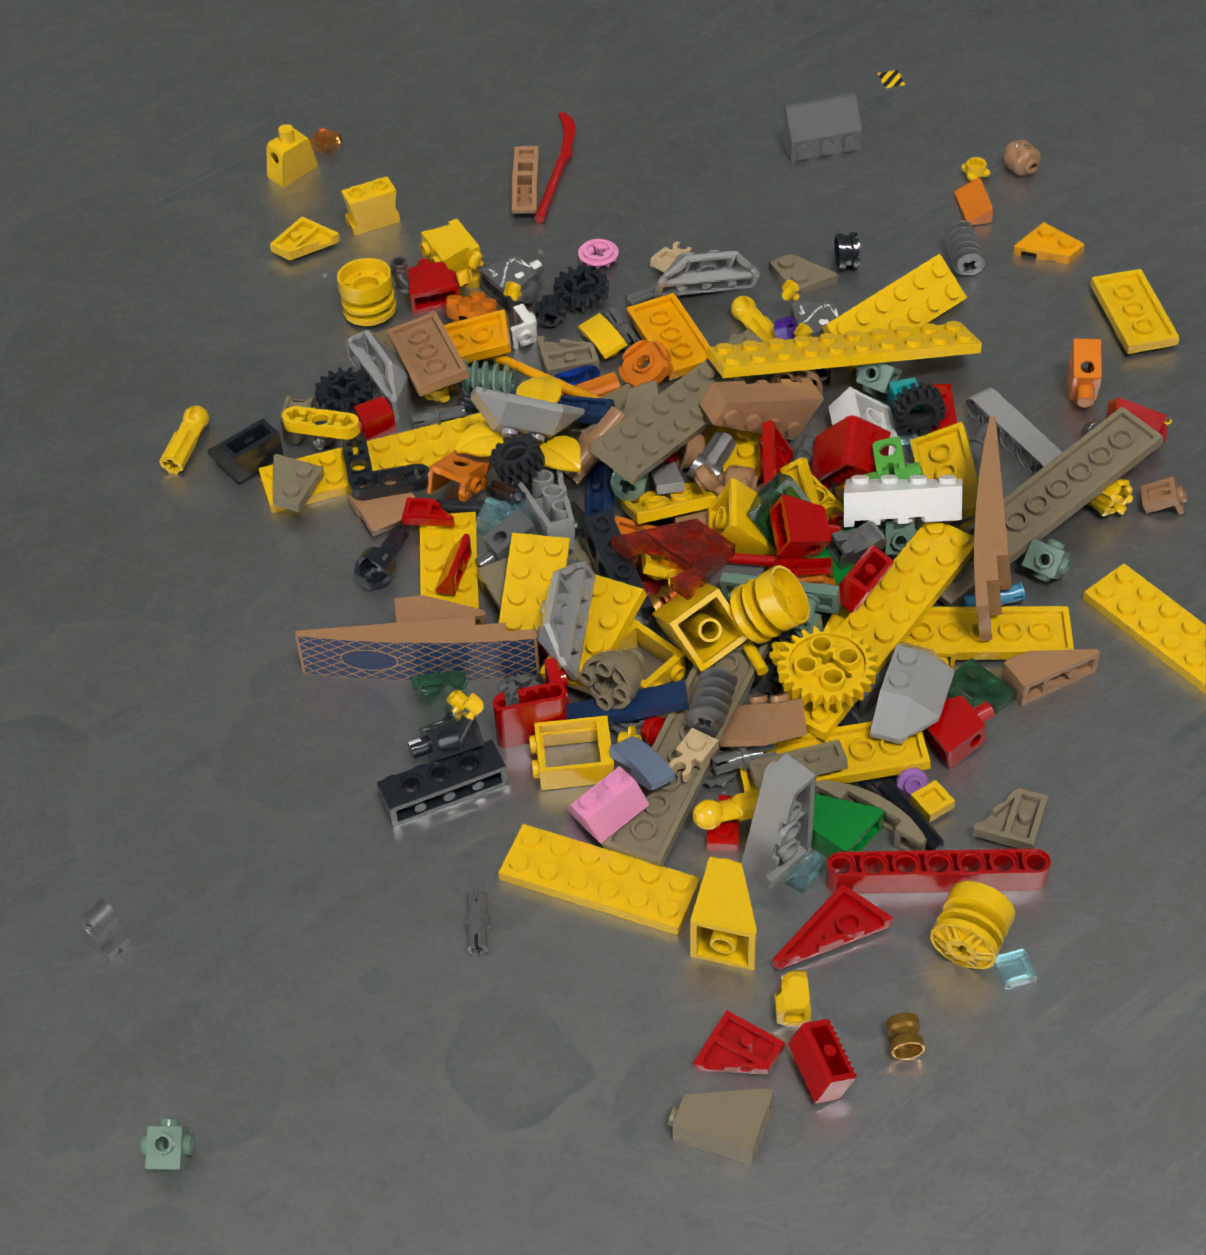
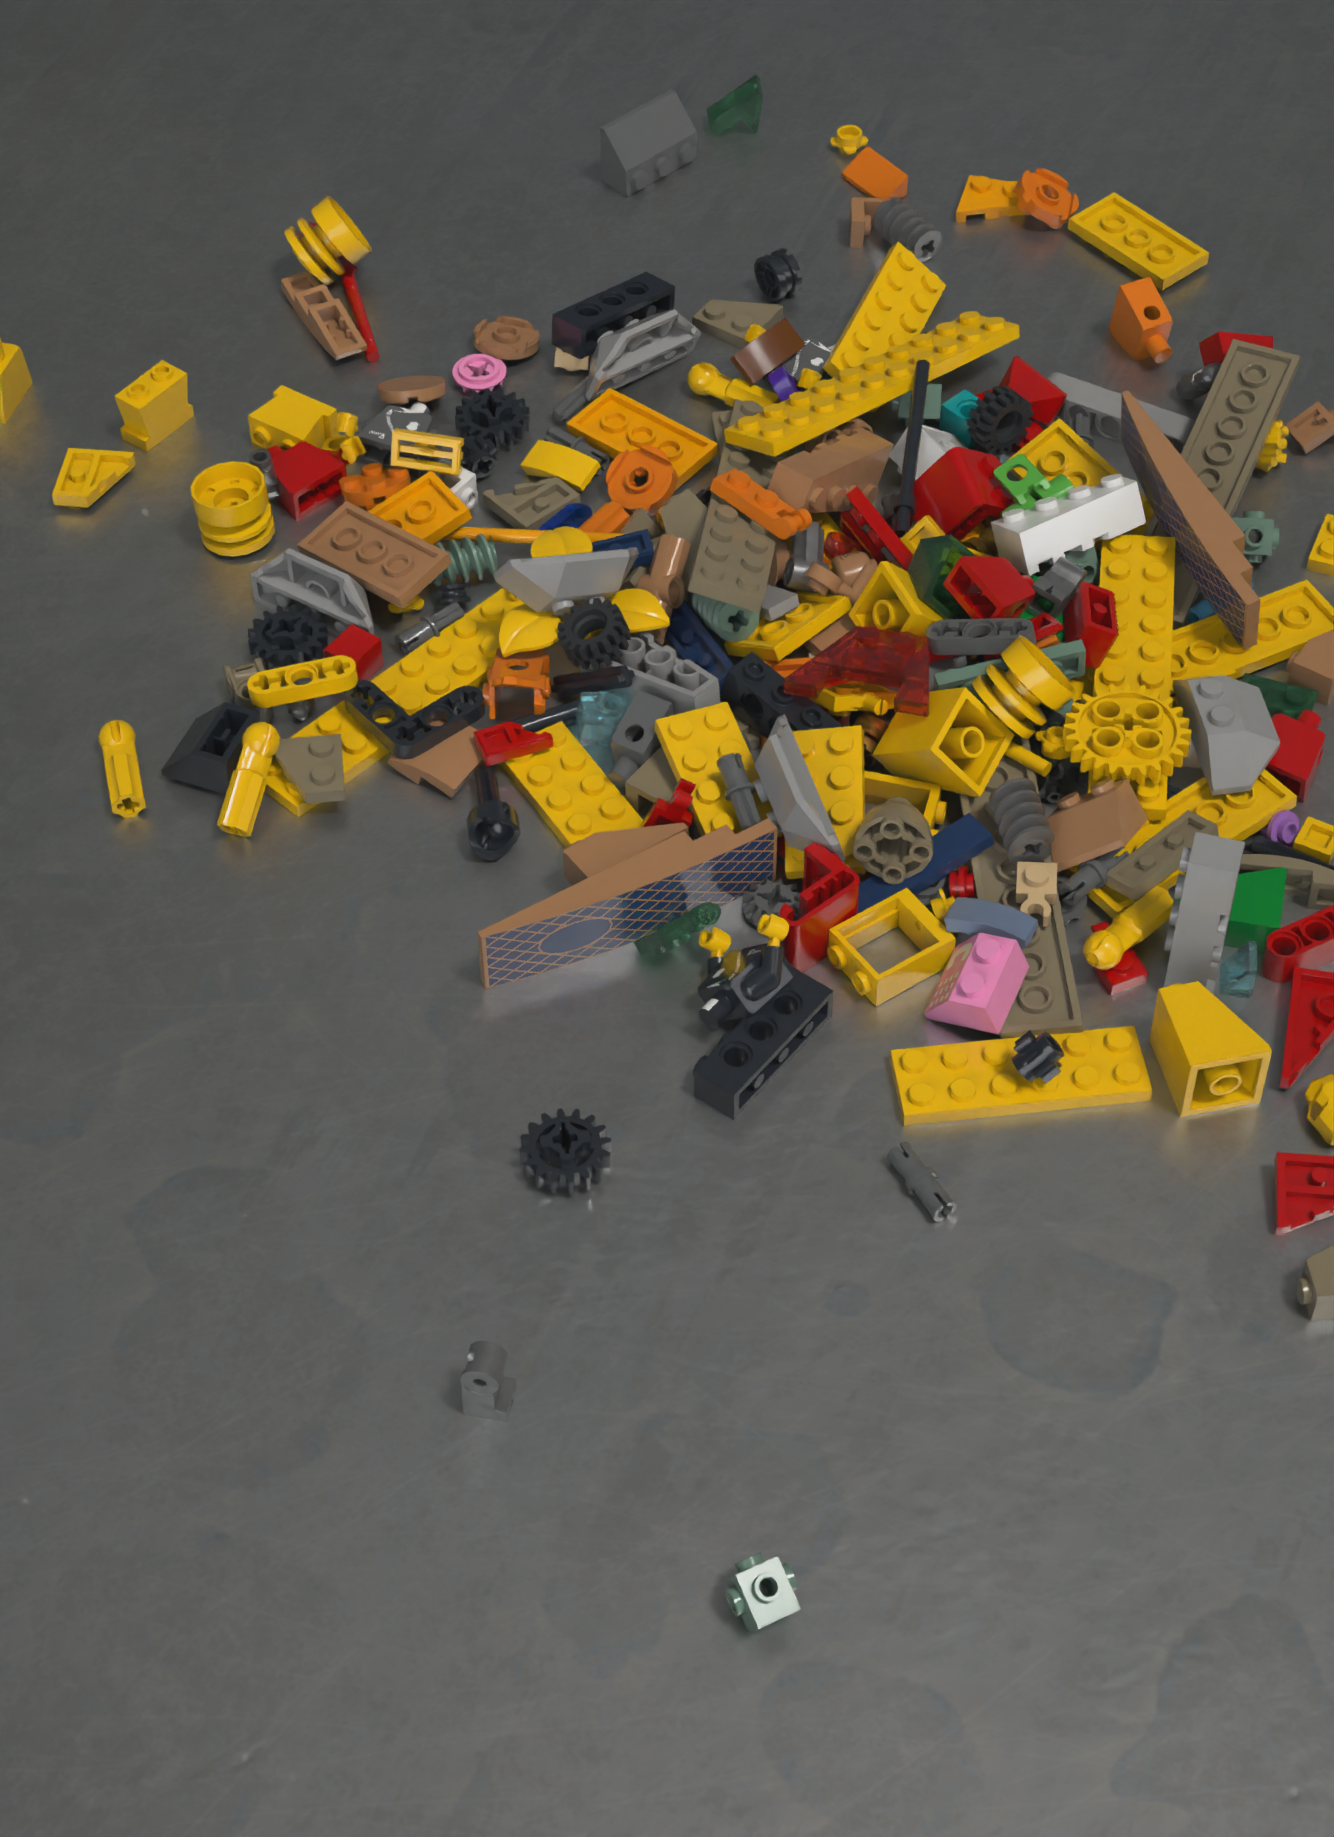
camera: 30 degrees left, 0 degrees up
clear orange plate [309,128,342,155] -> none
red slope [435,534,472,596] -> none
sticker [877,70,905,89] -> none
medium nougat head [1004,139,1041,177] -> none
none -> yellow piece [217,722,280,837]
none -> yellow wheel [284,195,372,286]
none -> medium nougat tile [377,375,446,405]
none -> yellow tile [390,428,464,476]
none -> medium nougat tile [473,316,540,360]
none -> black gear [519,1108,612,1194]
none -> black brick [551,271,675,360]
none -> red plate [641,778,696,827]
none -> clear green slope [706,75,763,135]
none -> orange plate [710,469,812,539]
none -> dark grey axle [716,753,761,830]
none -> reddish brown slope [730,318,806,387]
none -> clear red hinge [824,532,855,561]
none -> medium nougat bracket [849,197,883,248]
none -> black bar [893,360,930,539]
none -> dark grey beam [926,618,1036,655]
none -> red slope [999,356,1067,424]
none -> black gear [1012,1030,1064,1084]
none -> orange plate [1016,168,1079,229]

